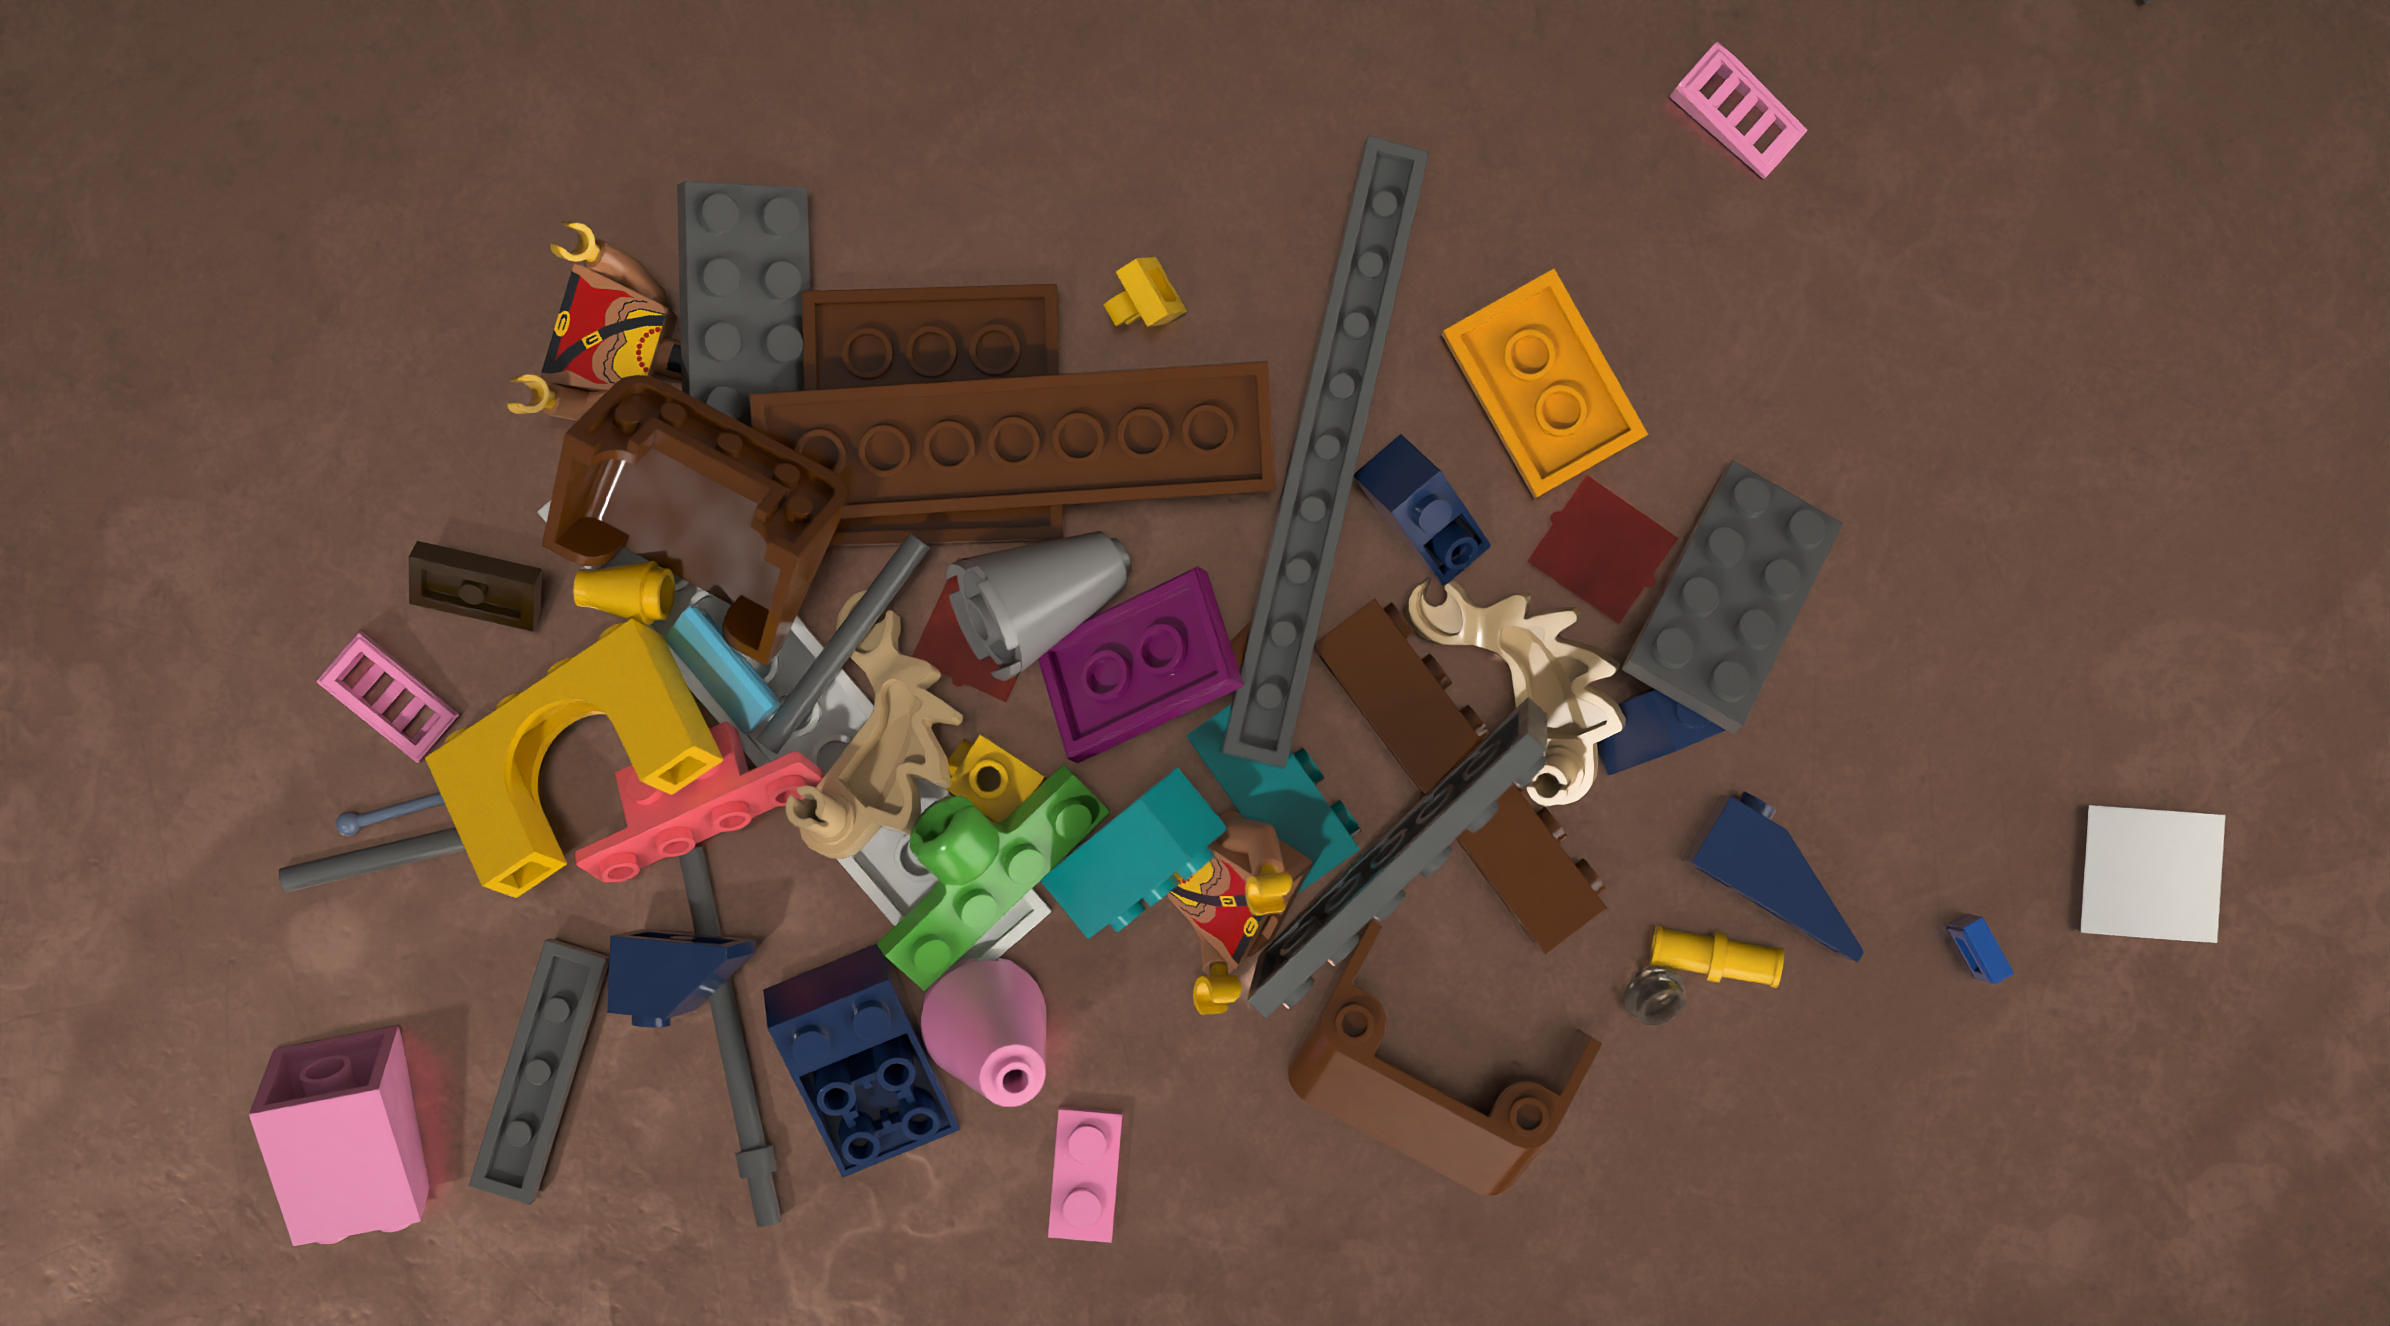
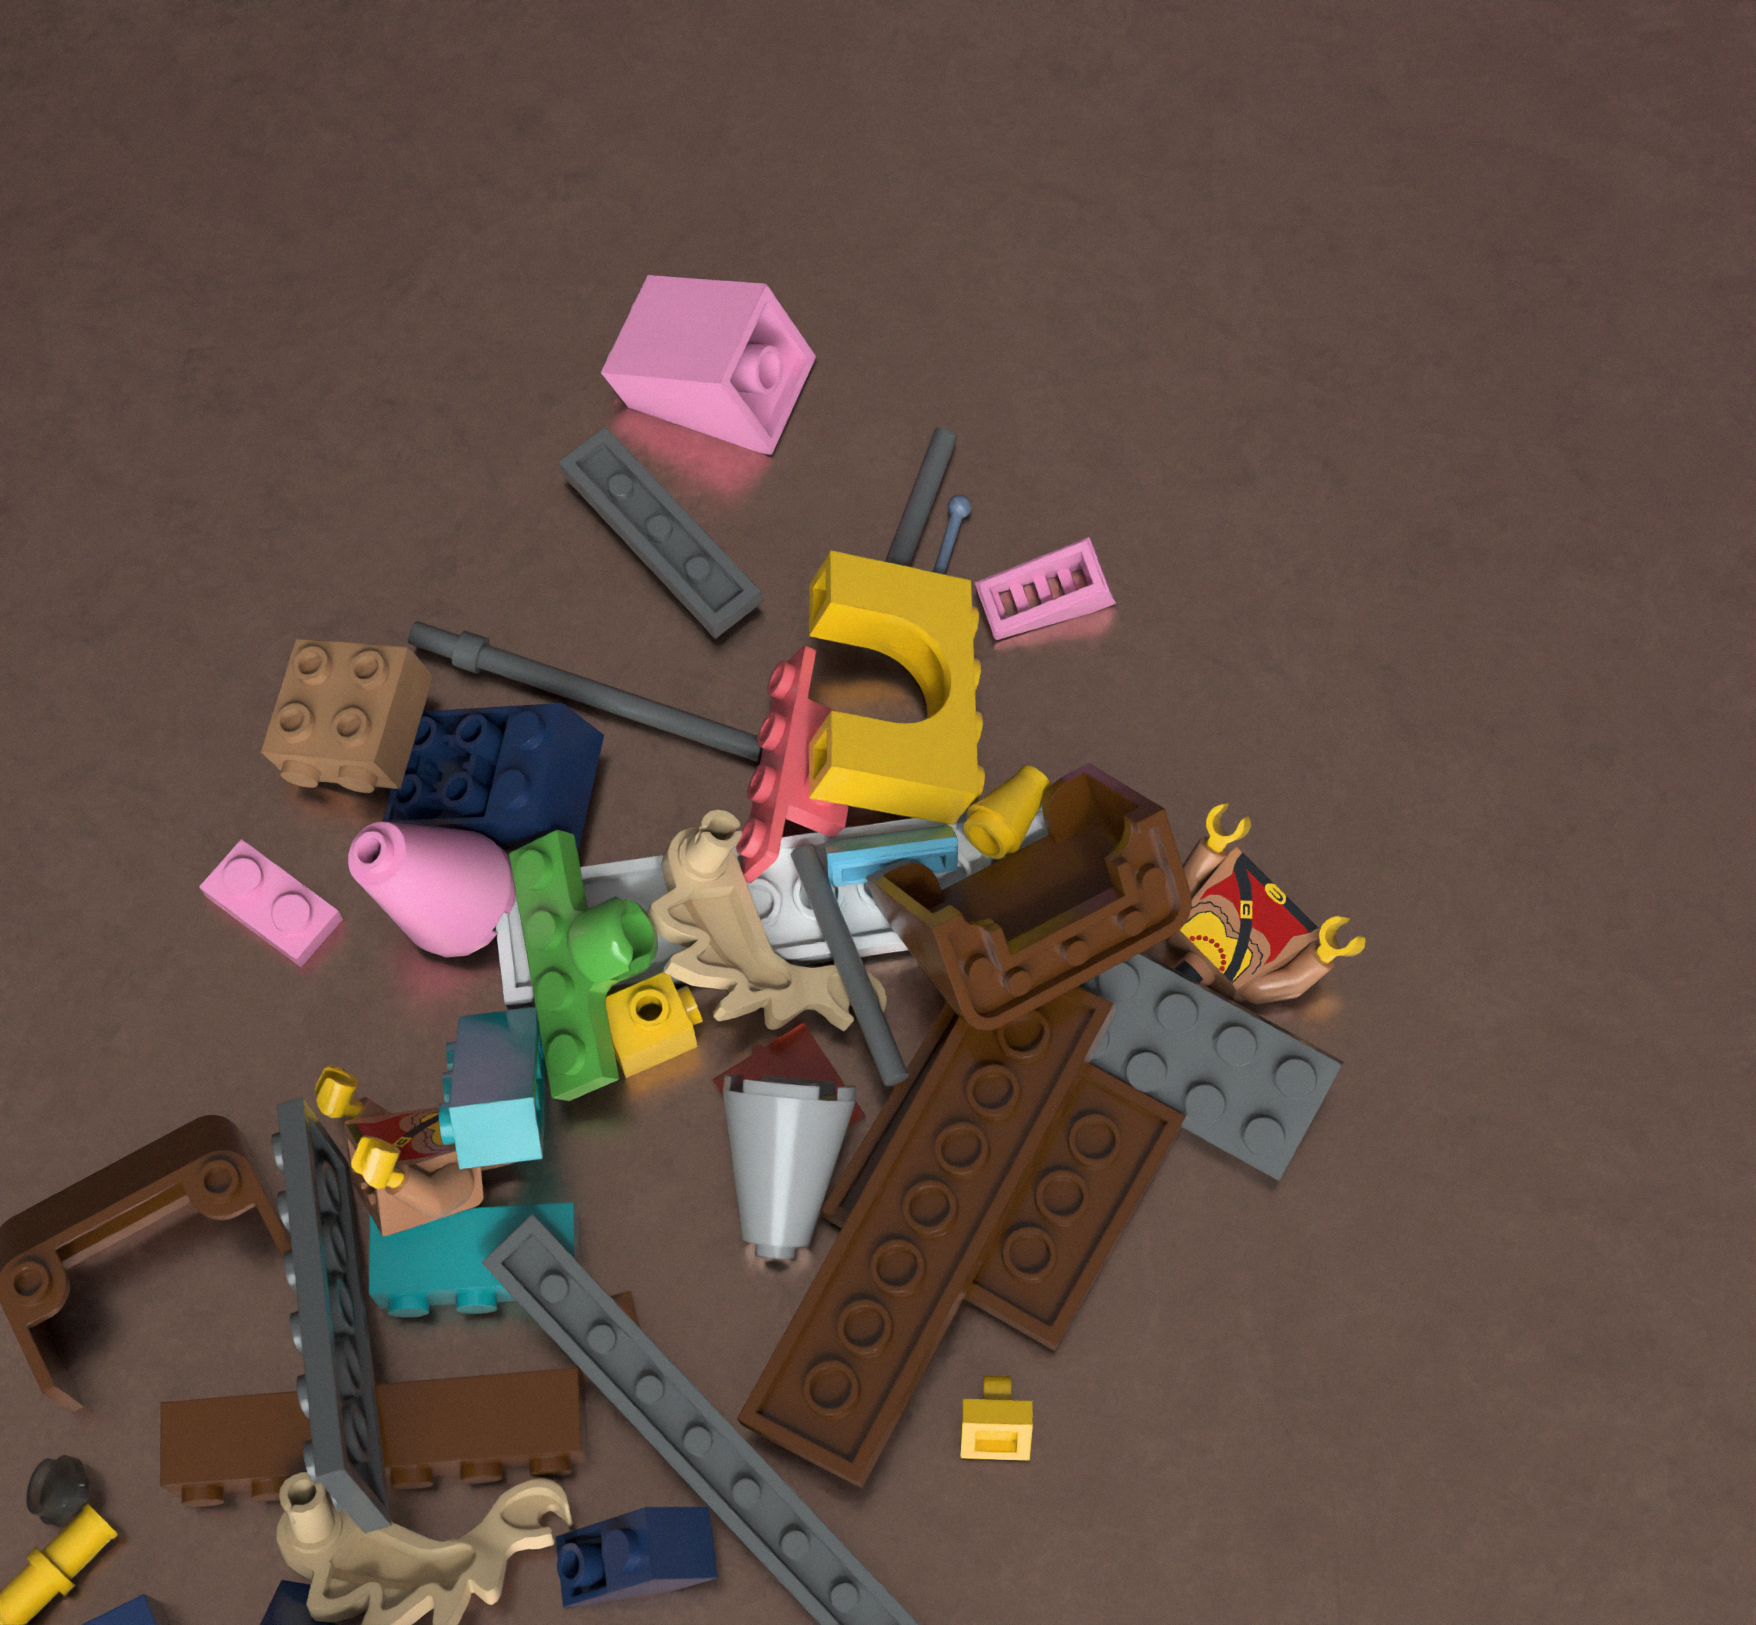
camera: 125 degrees right, 20 degrees down
dark brown plate [409,541,542,632] -> none
dark blue slope [607,929,756,1028] -> none
magenta tile [1038,566,1244,763] -> none
none -> medium nougat brick [261,638,433,793]

